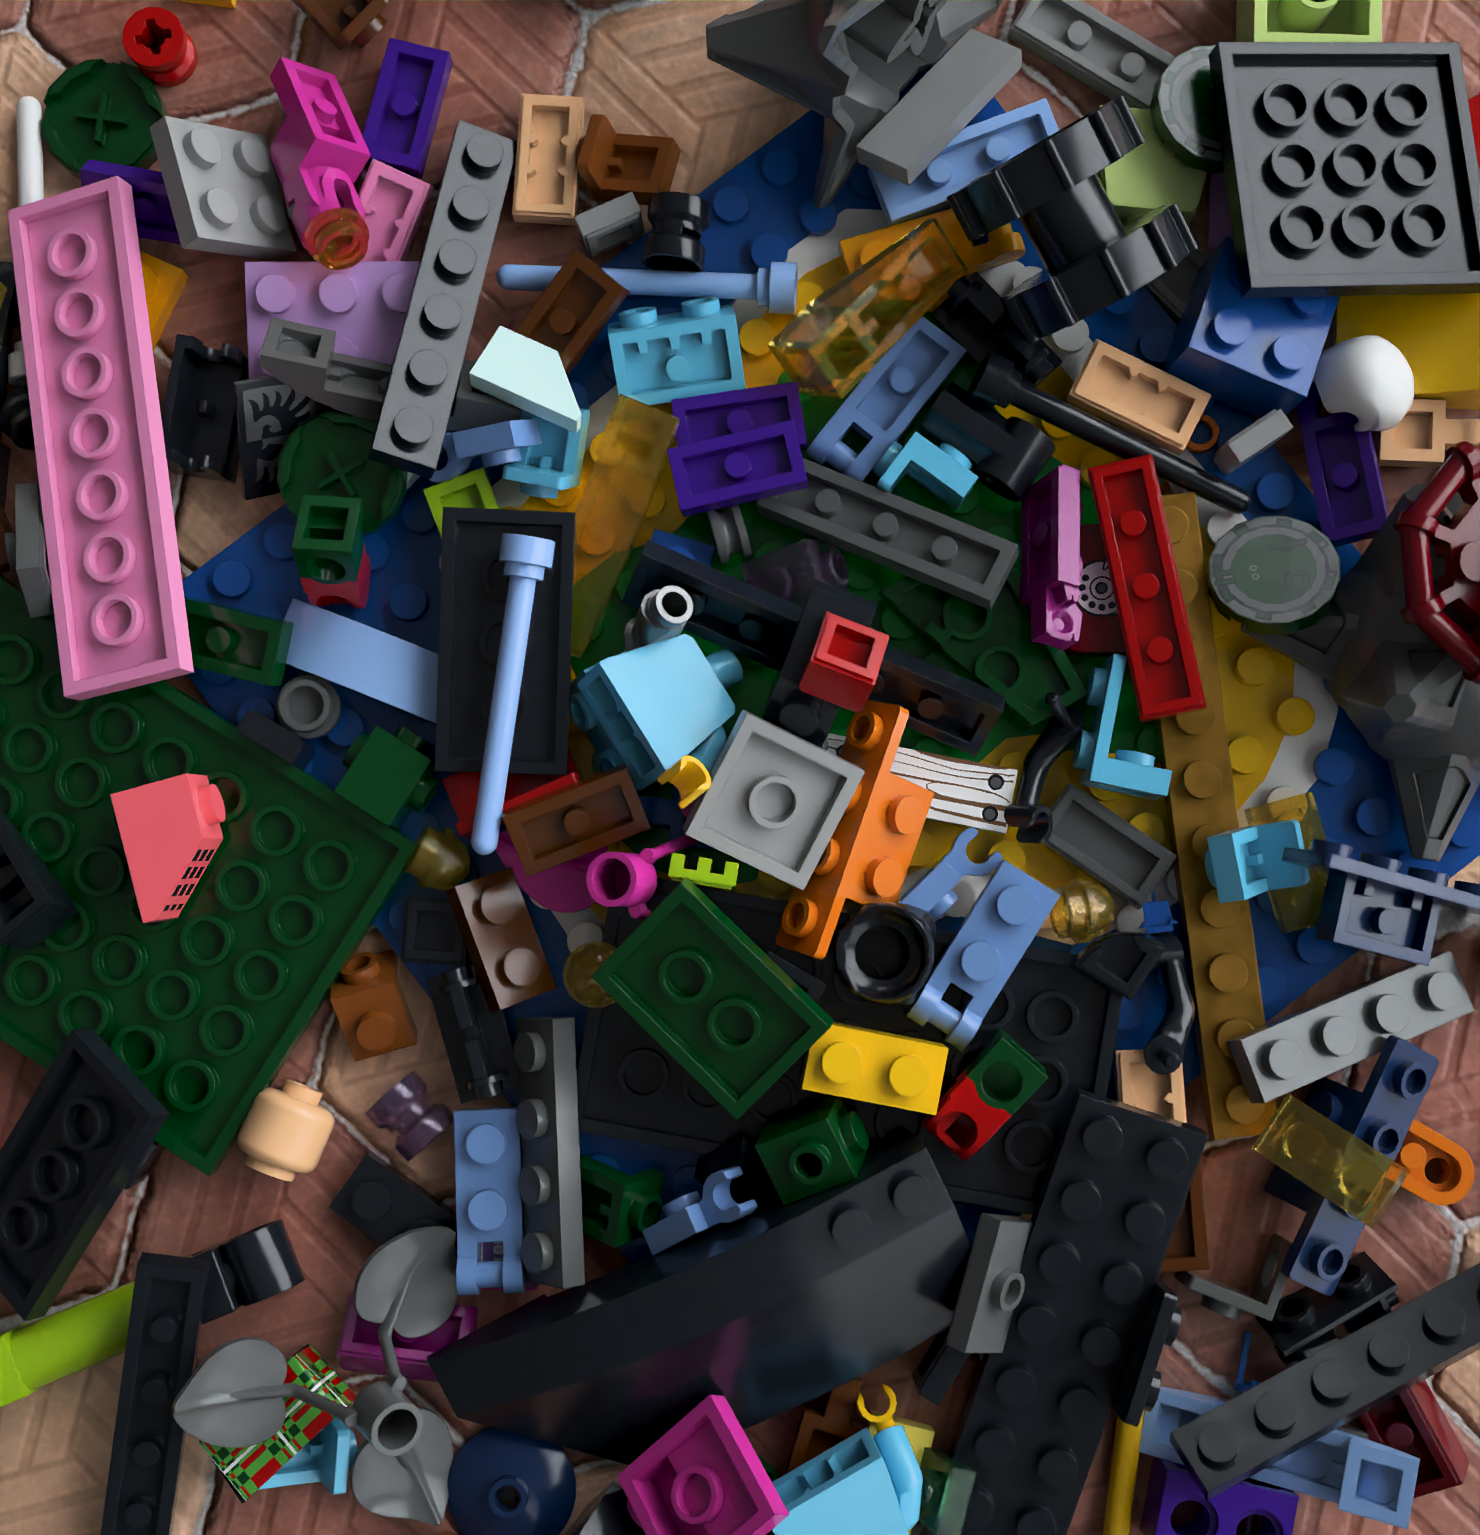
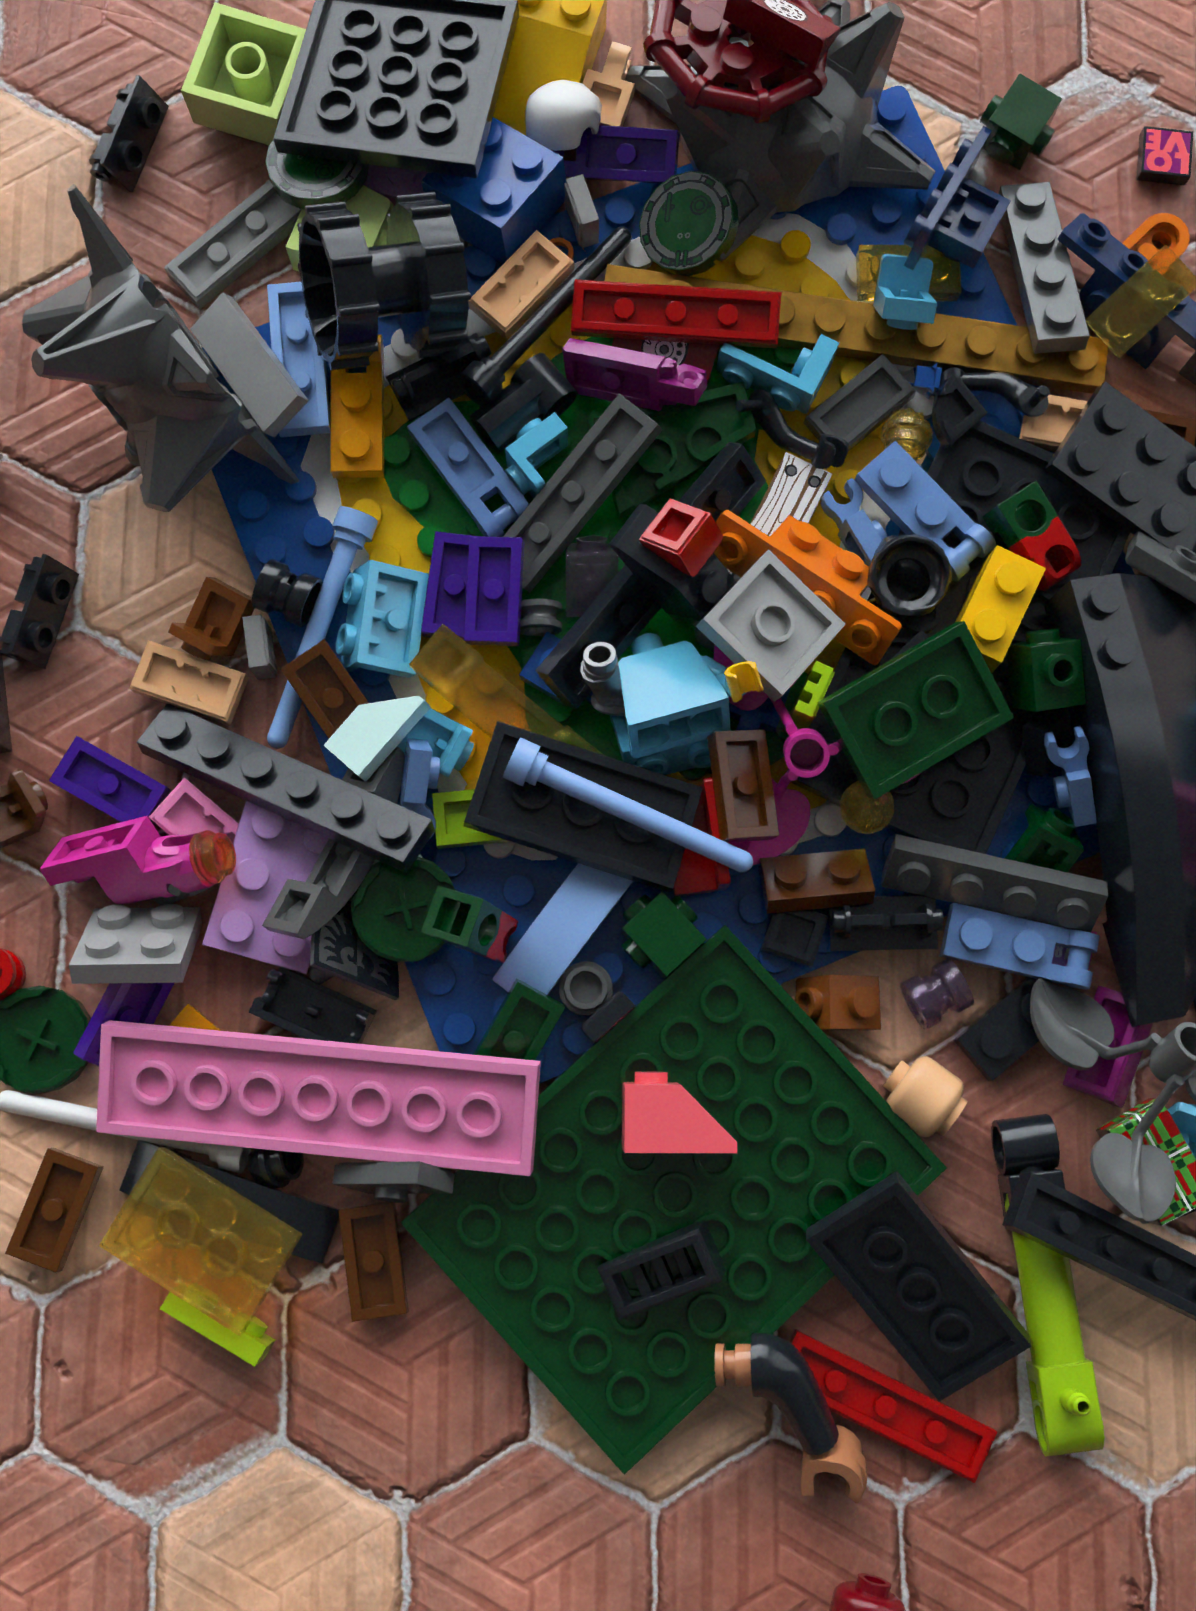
camera: 80 degrees left, 5 degrees down
clear yellow plate [404,825,470,890] -> none
clear yellow slope [767,218,968,399] -> none

